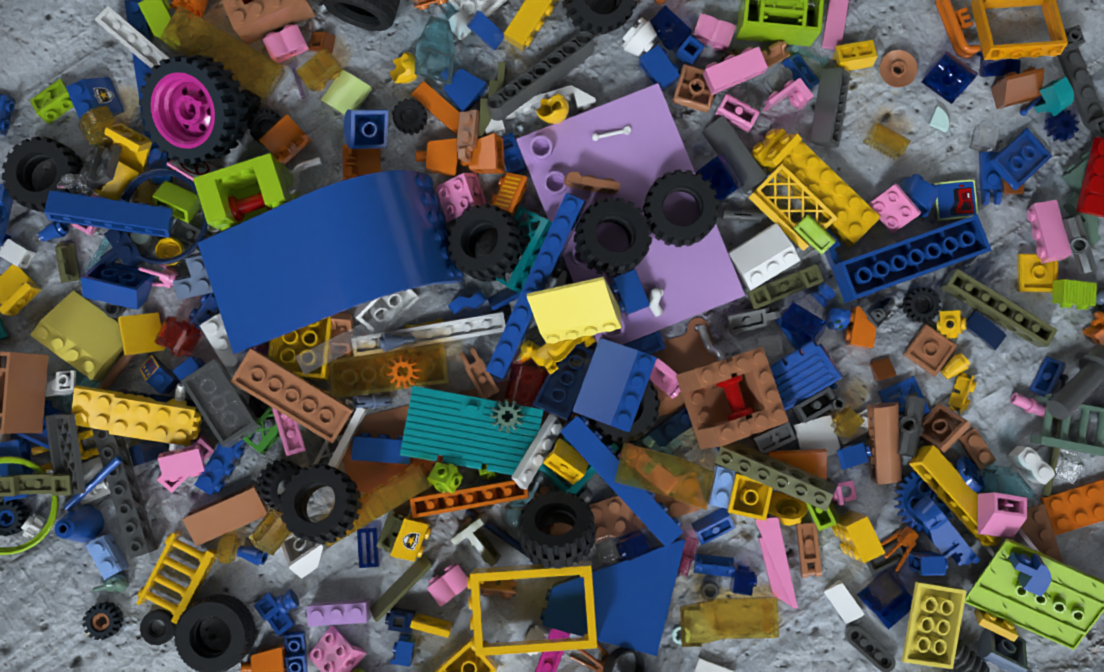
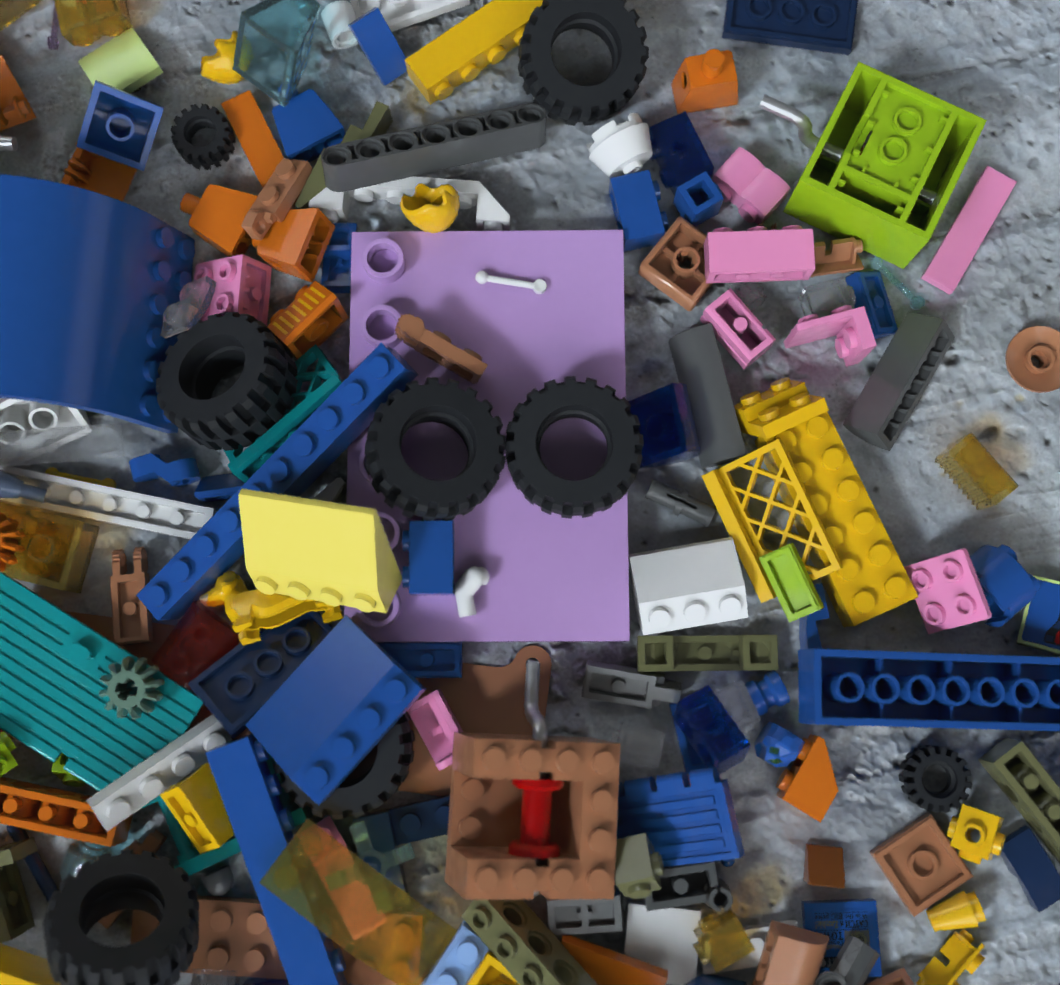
camera: 25 degrees right, 5 degrees down
yellow hinge [833,40,878,71] -> none
dark grey hinge [865,297,895,328] -> none
none -> clear slope [160,276,217,339]
none -> olive brick [615,833,665,899]

